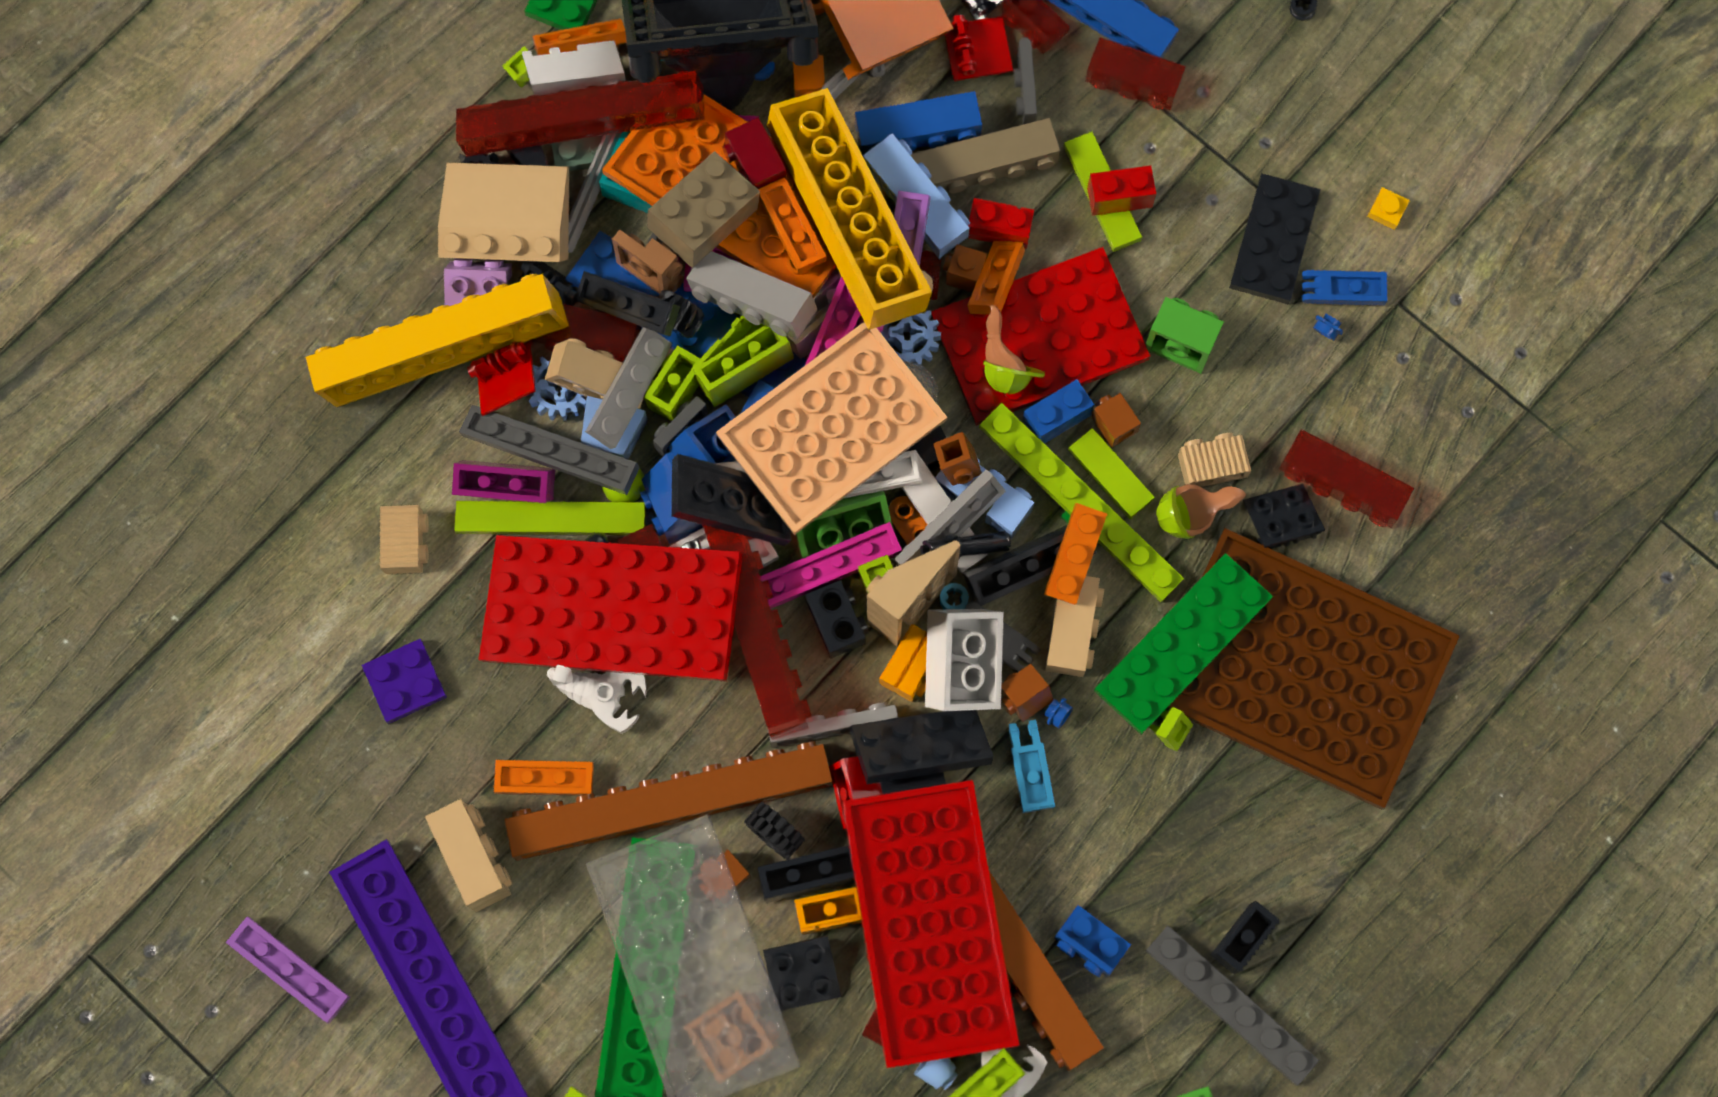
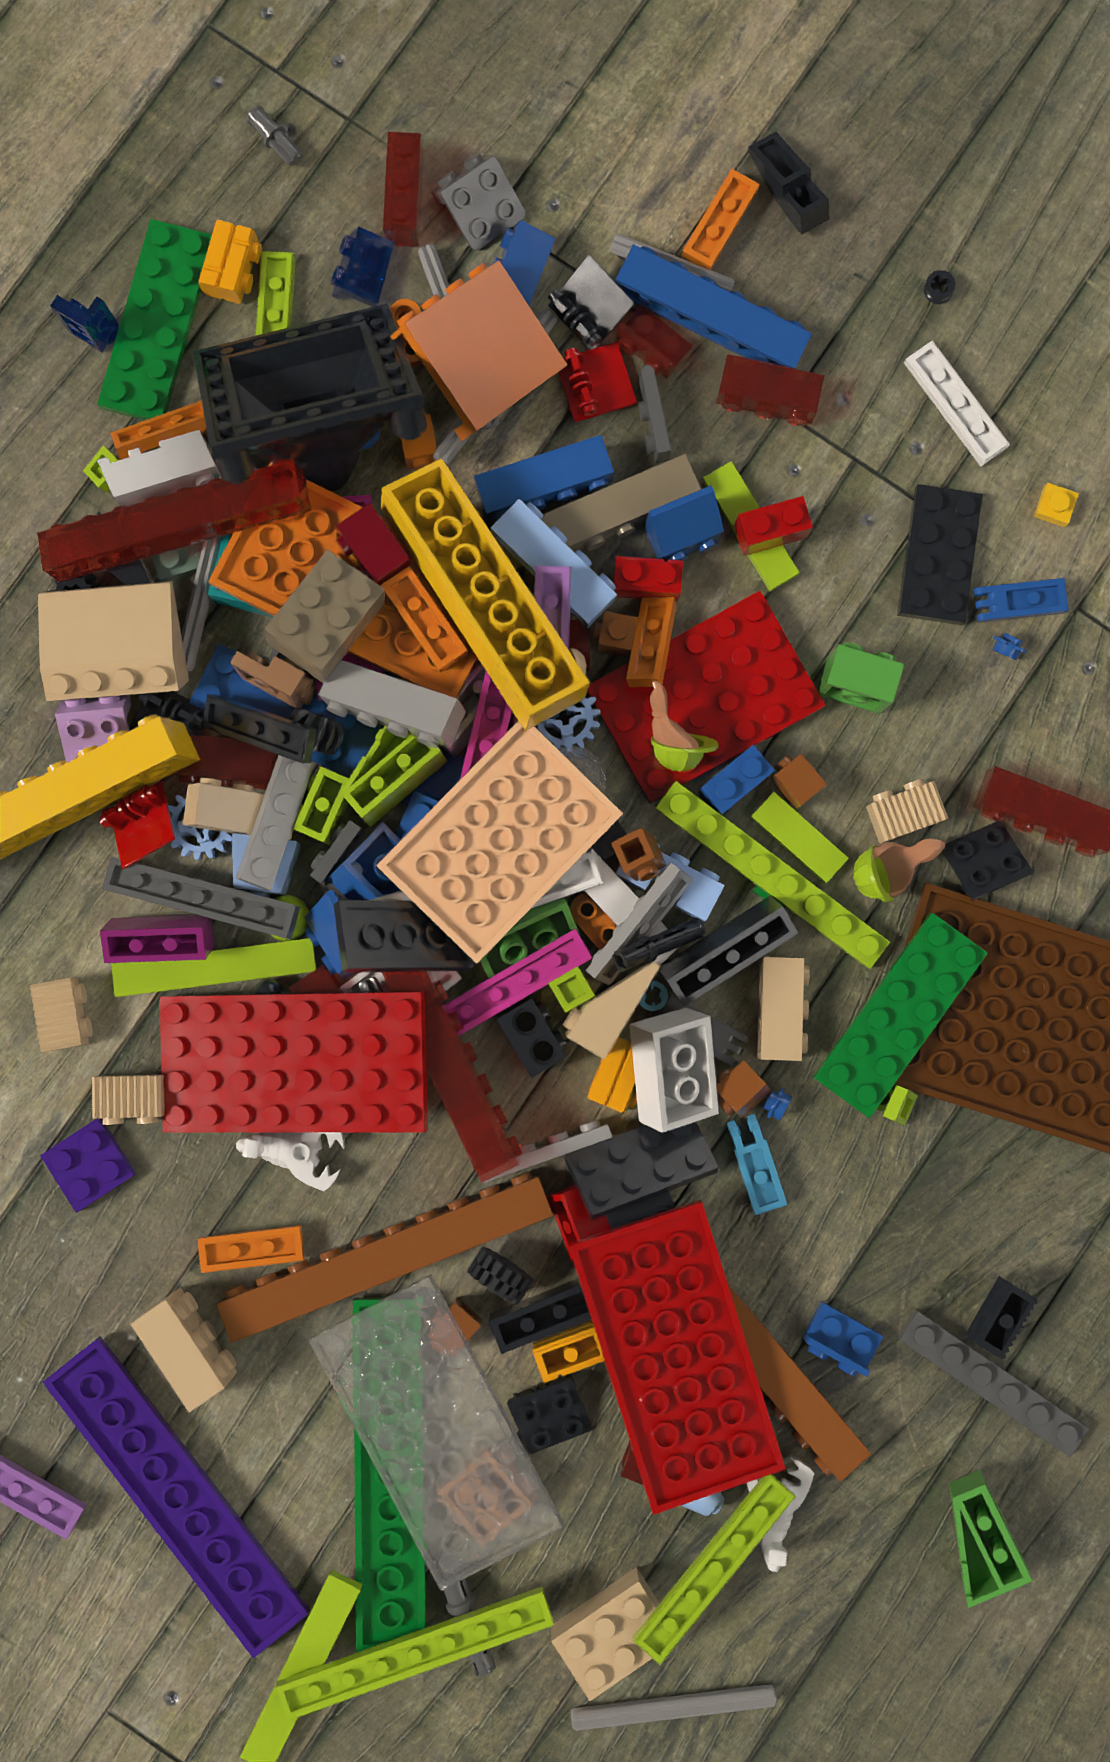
camera: 15 degrees left, 10 degrees up
orange plate [1044,503,1107,605] -> none
none -> tan brick [92,1074,165,1125]
none -> blue slope [645,485,724,562]
none -> white tile [904,340,1010,467]

